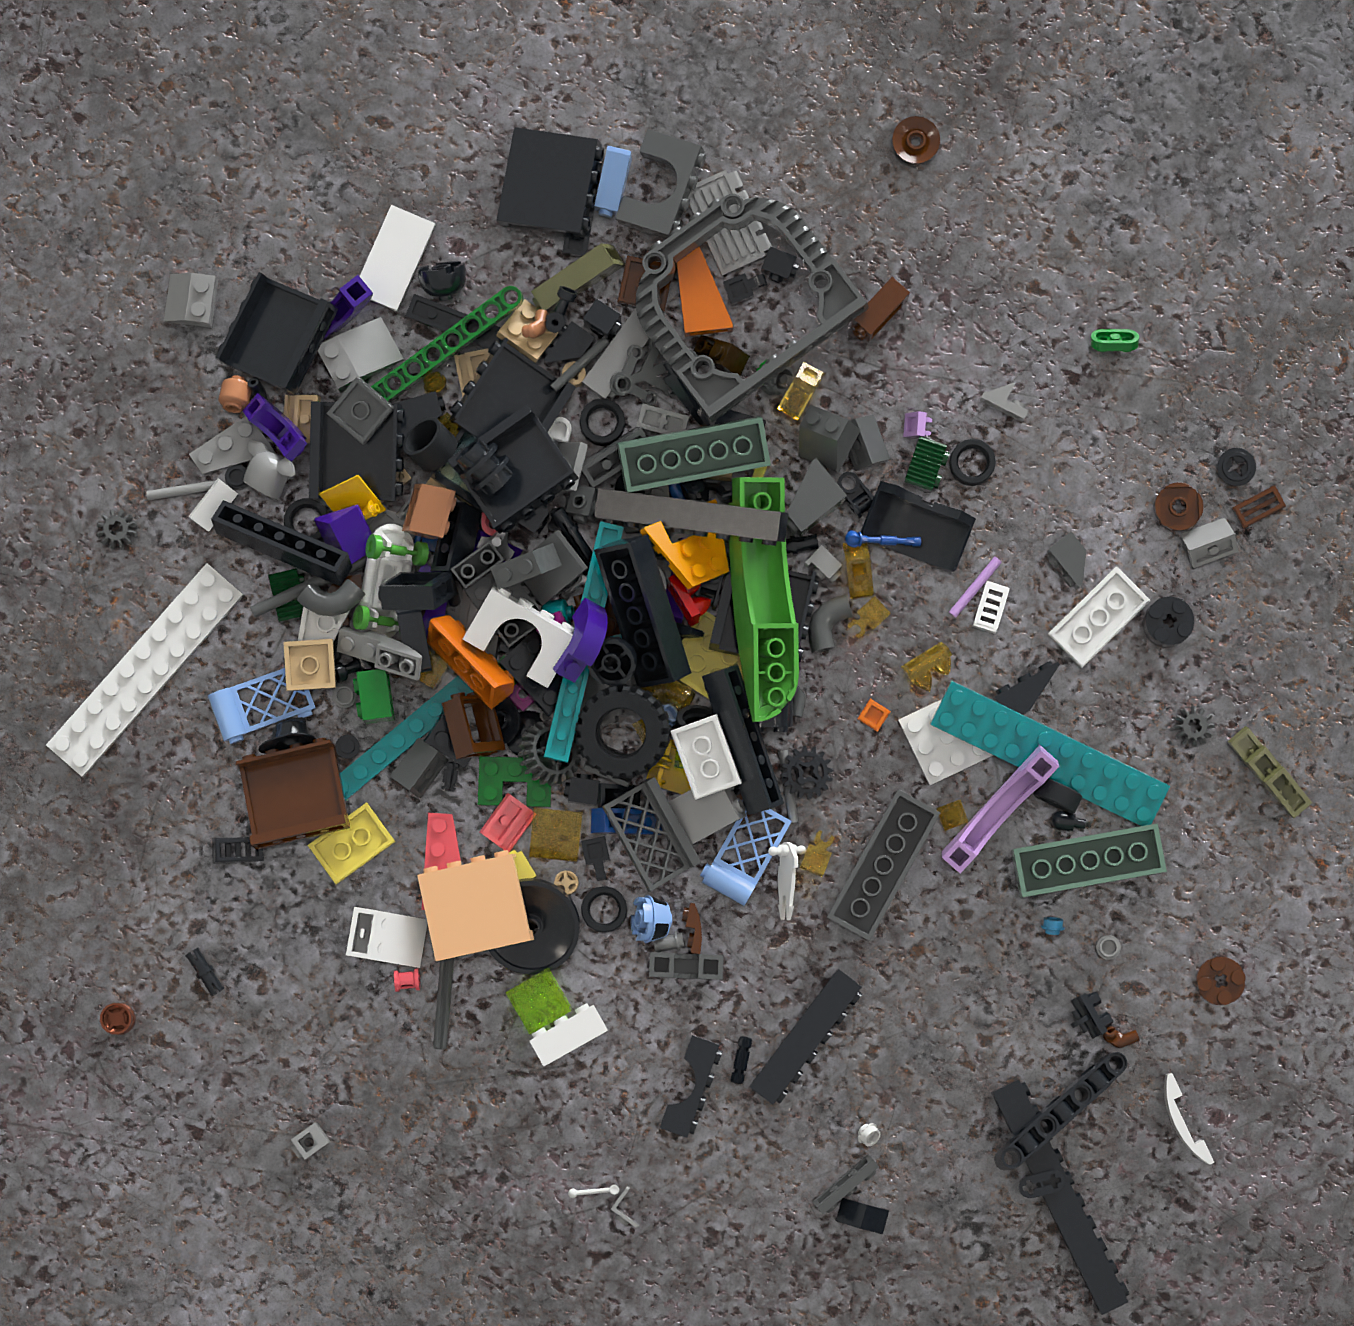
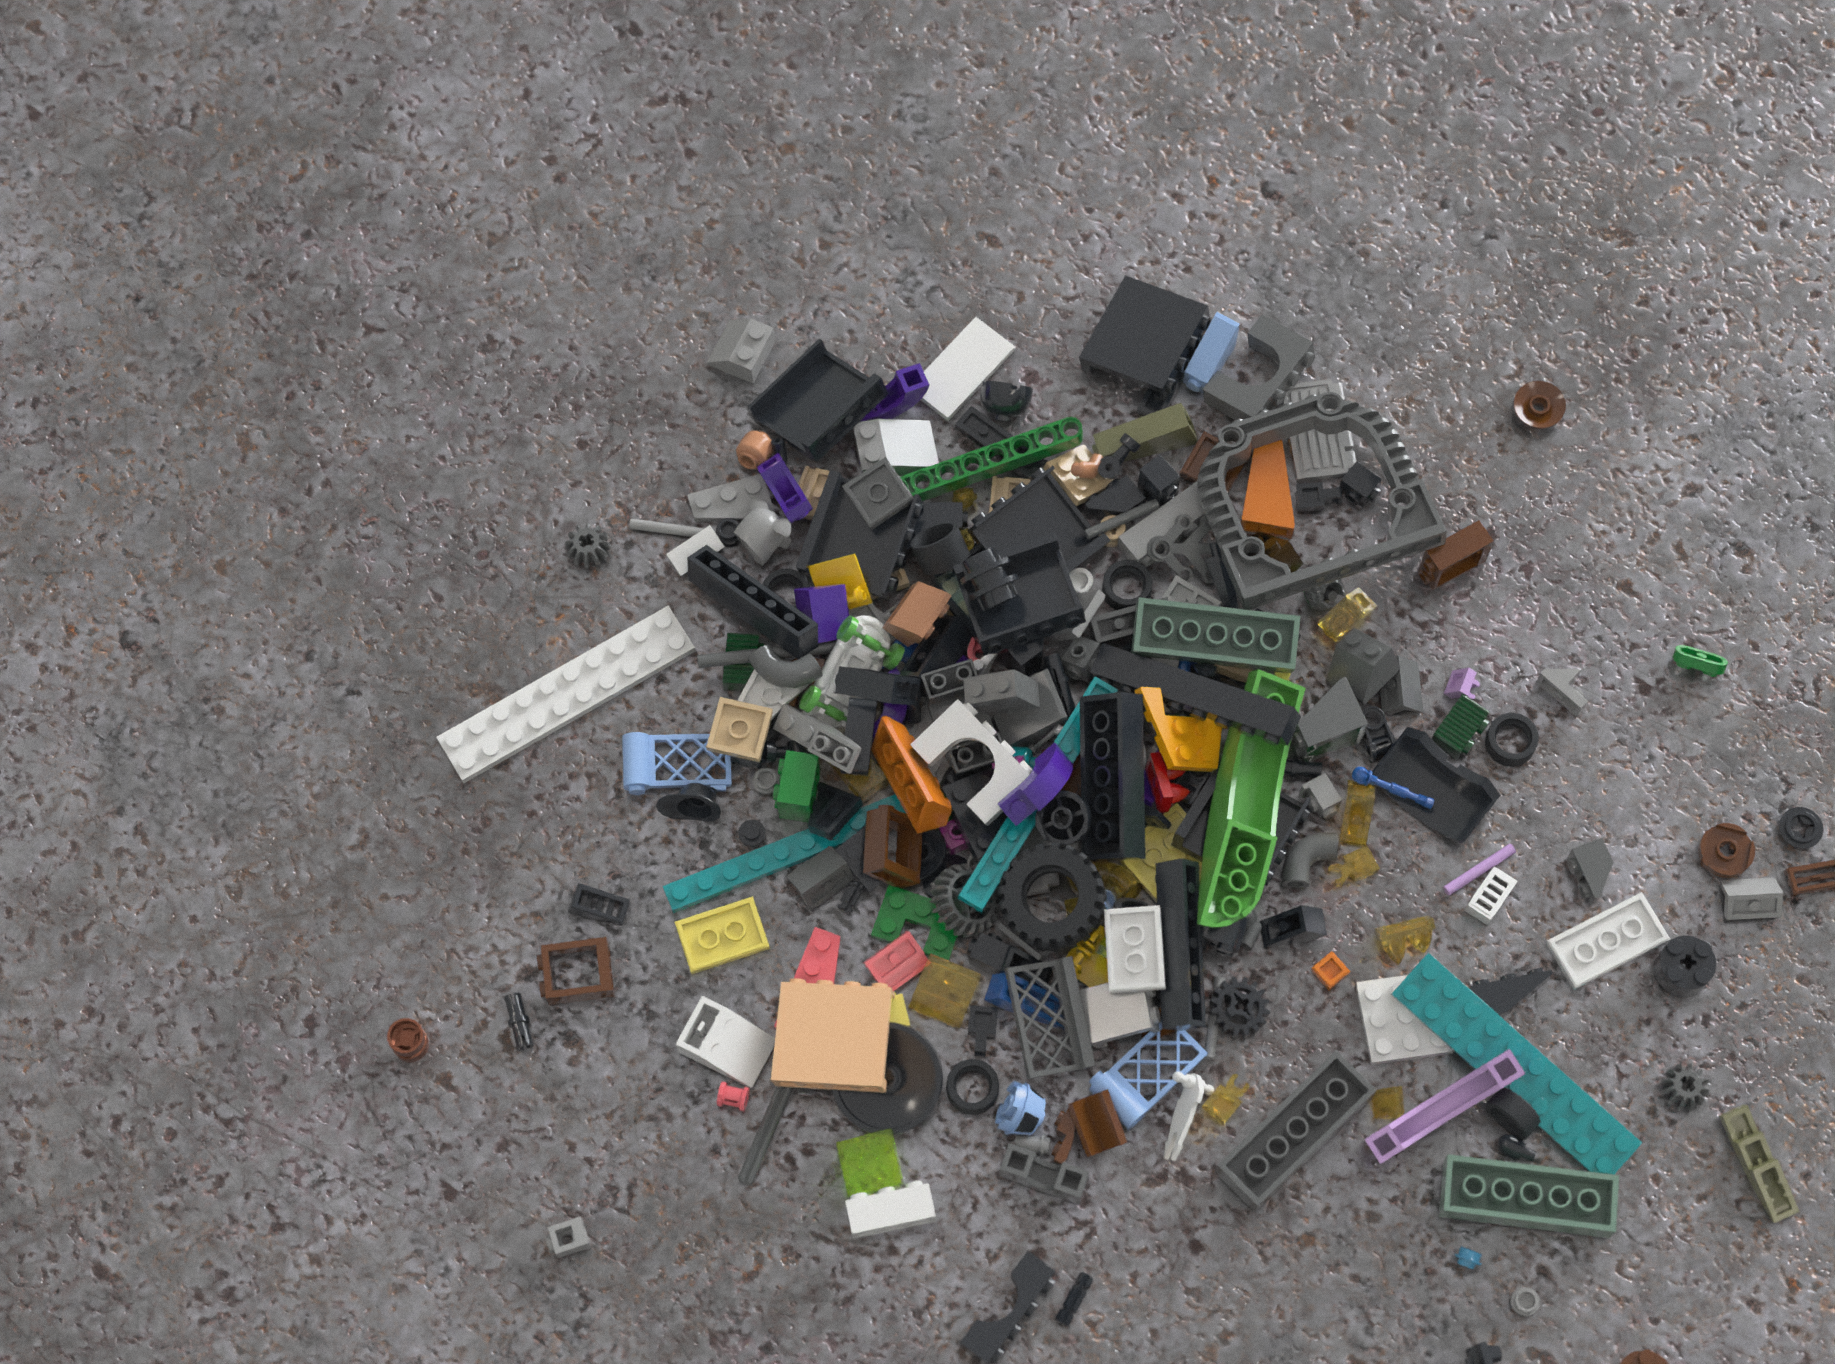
camera: 20 degrees right, 15 degrees down
reddish brown panel [235,738,350,850] -> none
tan wheel [554,870,579,895] -> none
black brick [749,969,862,1105] -> none
none -> reddish brown window [537,937,615,1005]
none -> black wing [808,782,863,841]
none -> reddish brown panel [1068,1089,1127,1157]
none -> black slope [1260,905,1327,948]

